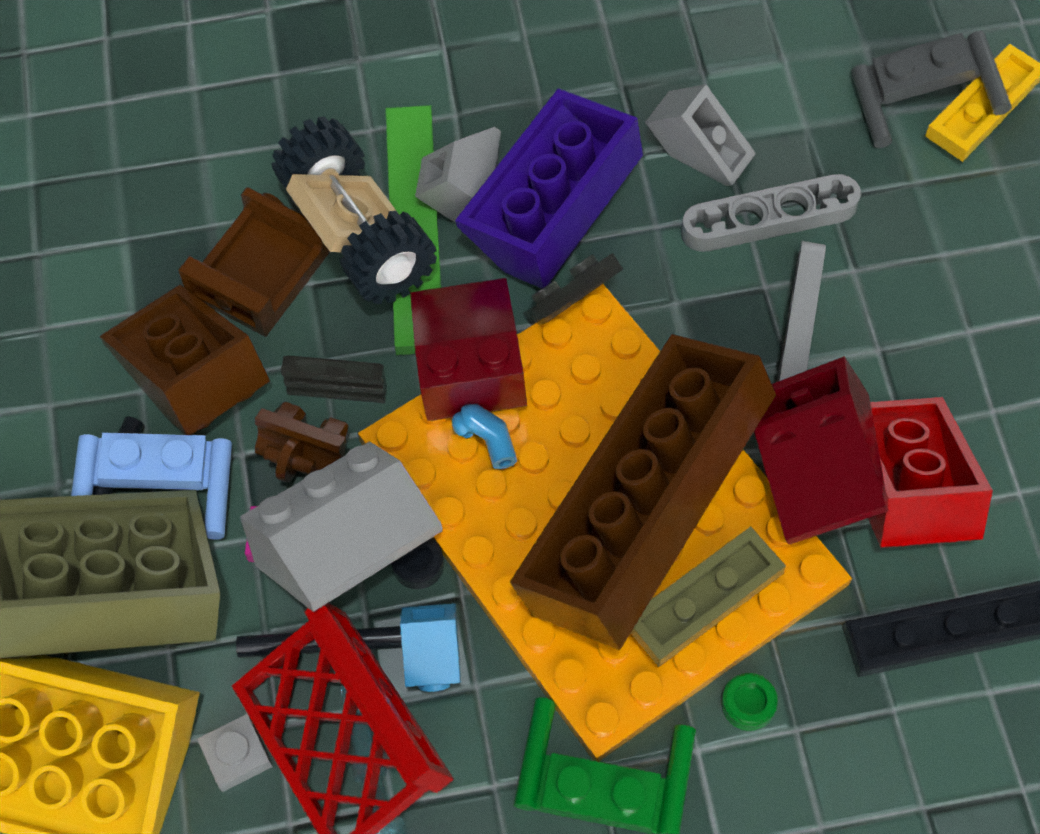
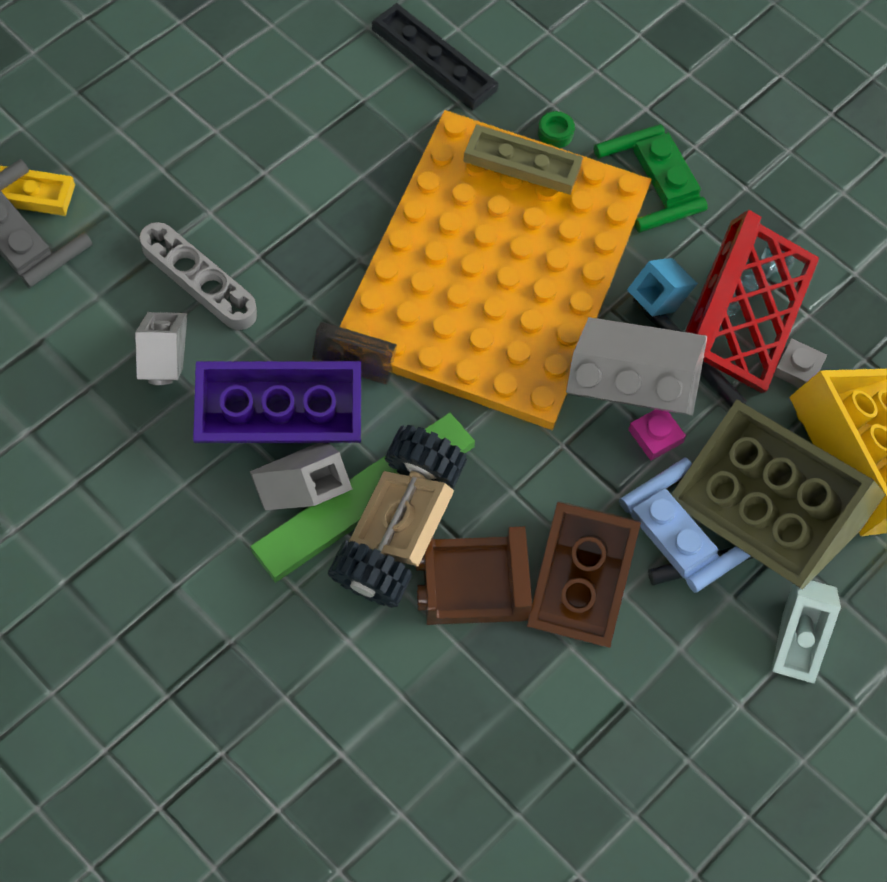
camera: 130 degrees left, 0 degrees up
reddish brown hips [255,401,349,483] -> none
clear smoke tile [281,355,387,403] -> none
dark red slope [410,278,527,421] -> none
dark azure arm [451,404,517,469] -> none
reddish brown brick [510,334,776,650] -> none
dark red slope [754,356,889,545] -> none
light grey beam [777,241,826,382] -> none
red slope [868,397,993,547] -> none

